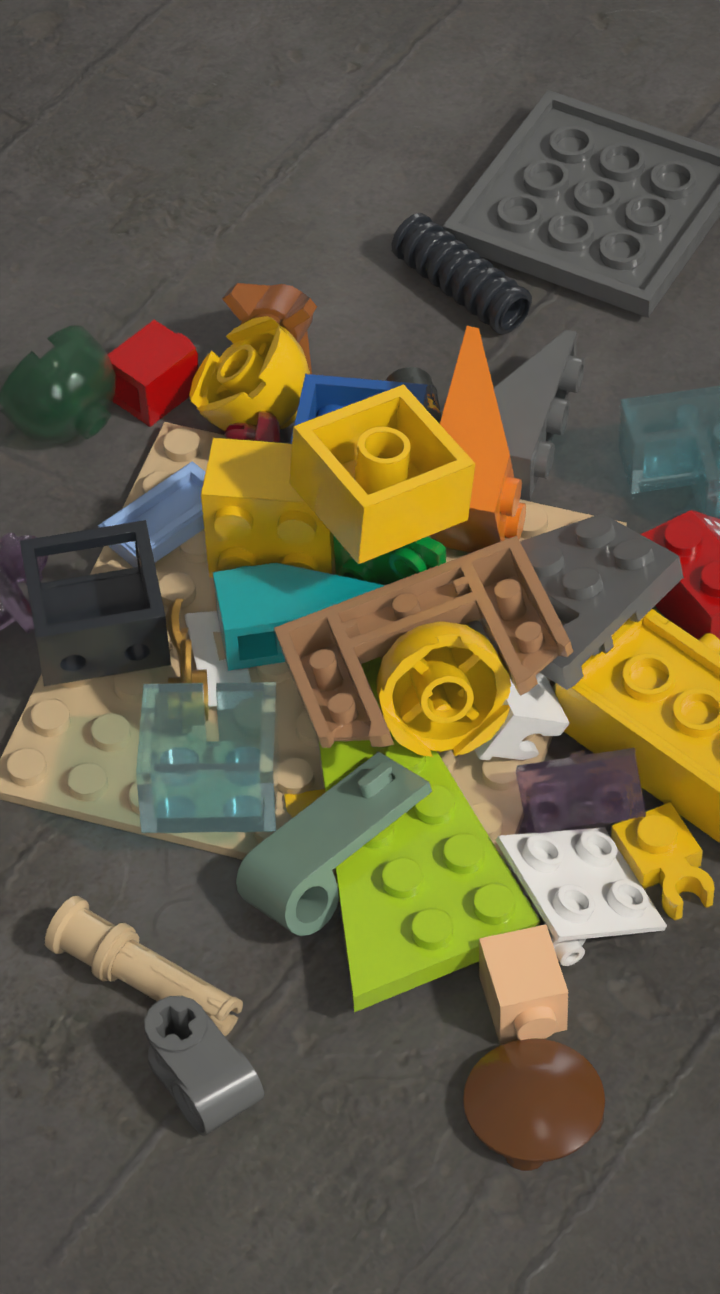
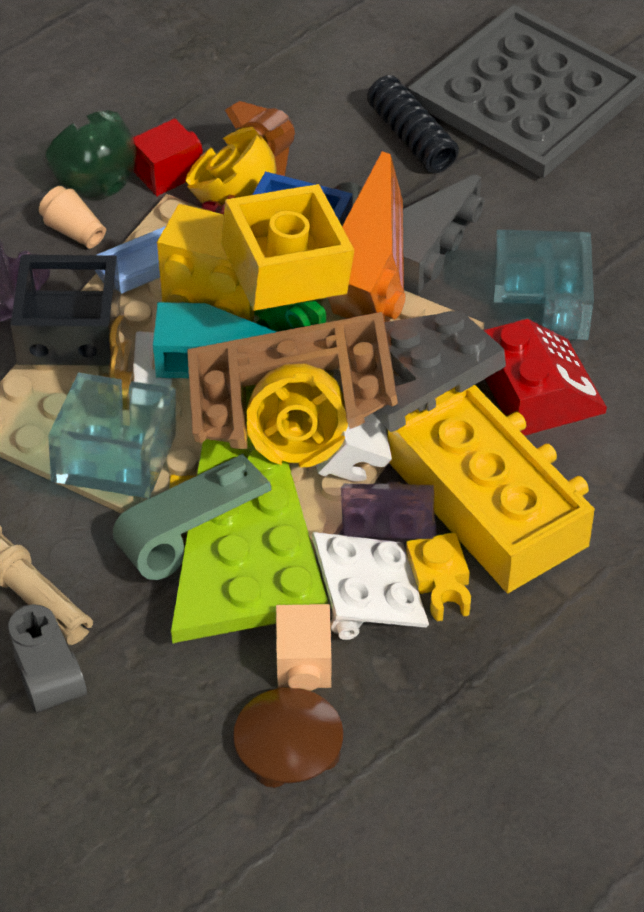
camera: 10 degrees right, 0 degrees up
none -> light nougat cone [39,186,106,249]

